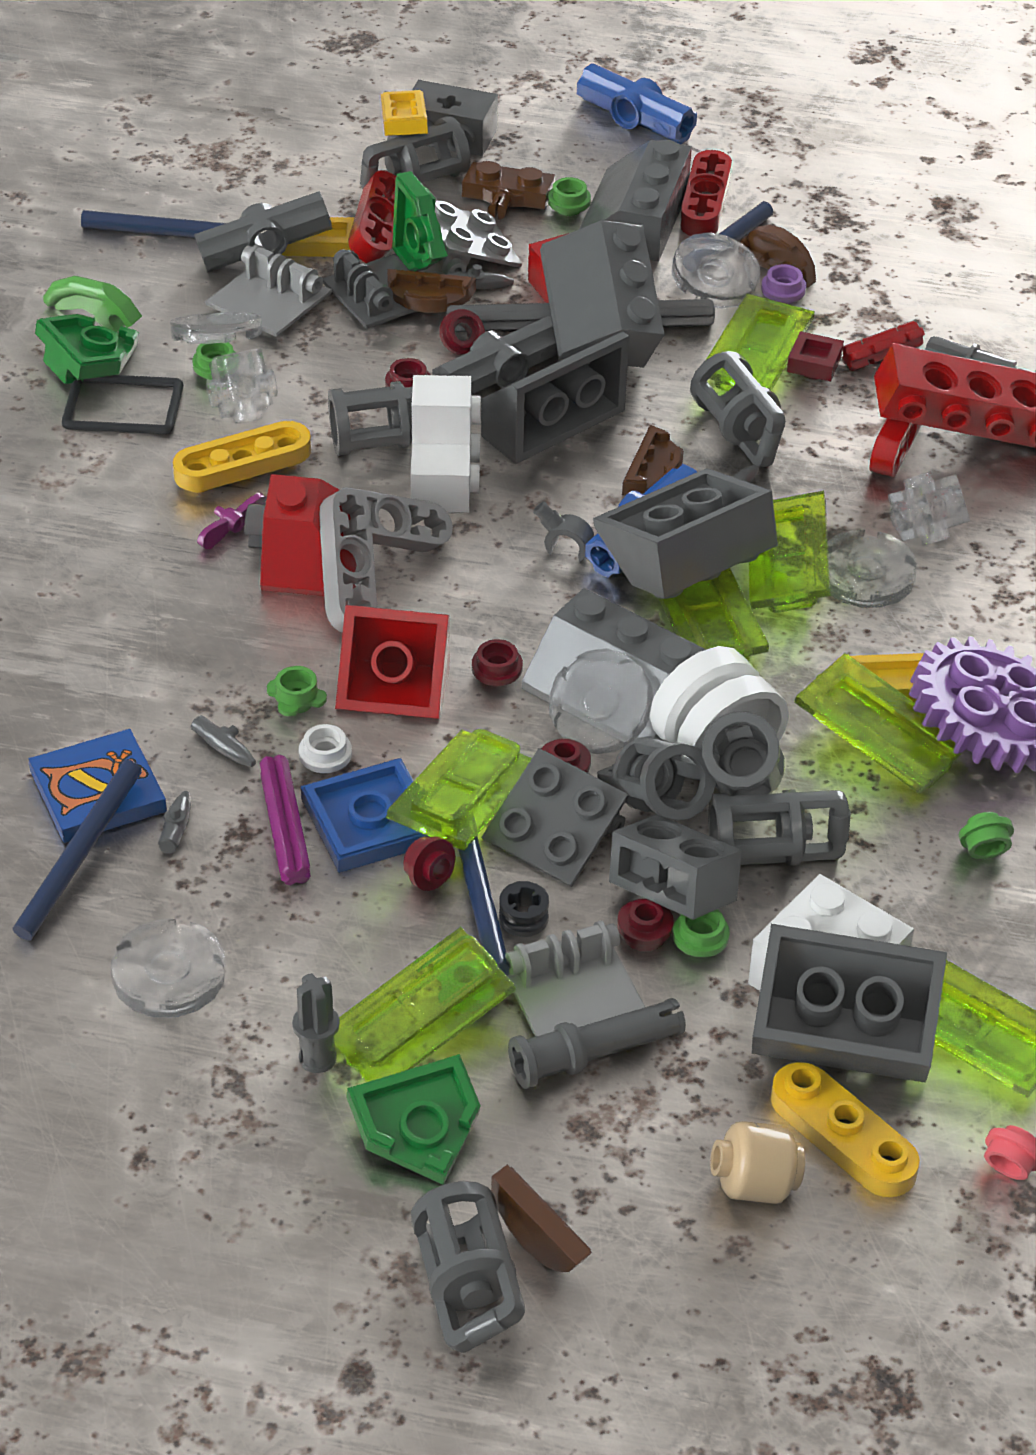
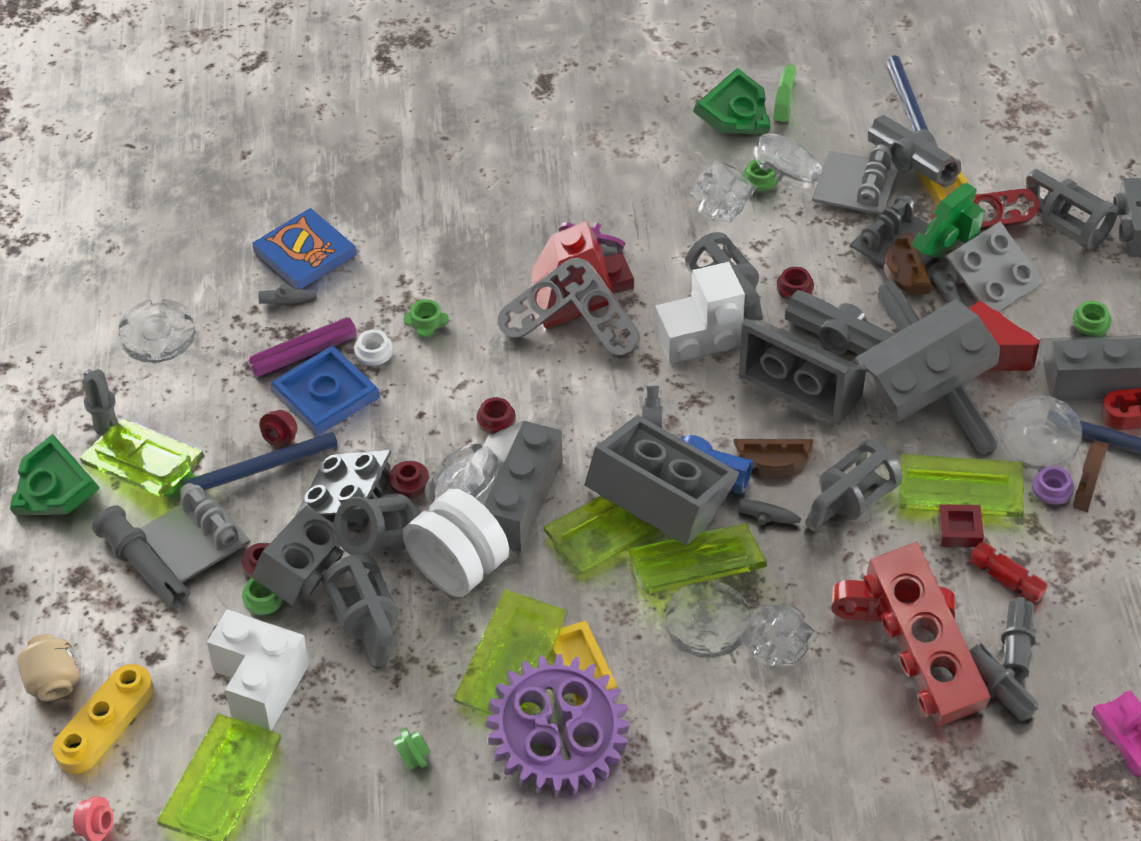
camera: 75 degrees right, 5 degrees up
dark blue bar [13,760,142,941] -> none
black piece [62,375,184,434] -> none
yellow plate [173,421,311,493] -> none
dark grey helmet [191,715,256,767] -> none
red slope [335,605,450,719] -> none
yellow plate [381,90,428,136] -> none
clear neon green piece [386,729,532,851] -> none
dark red plate [440,309,485,355] -> none
reddish brown plate [462,161,555,220] -> none
black bush [499,881,549,937] -> none
dark grey piece [702,712,785,796] -> none
dark grey slope [752,924,947,1083] -> none

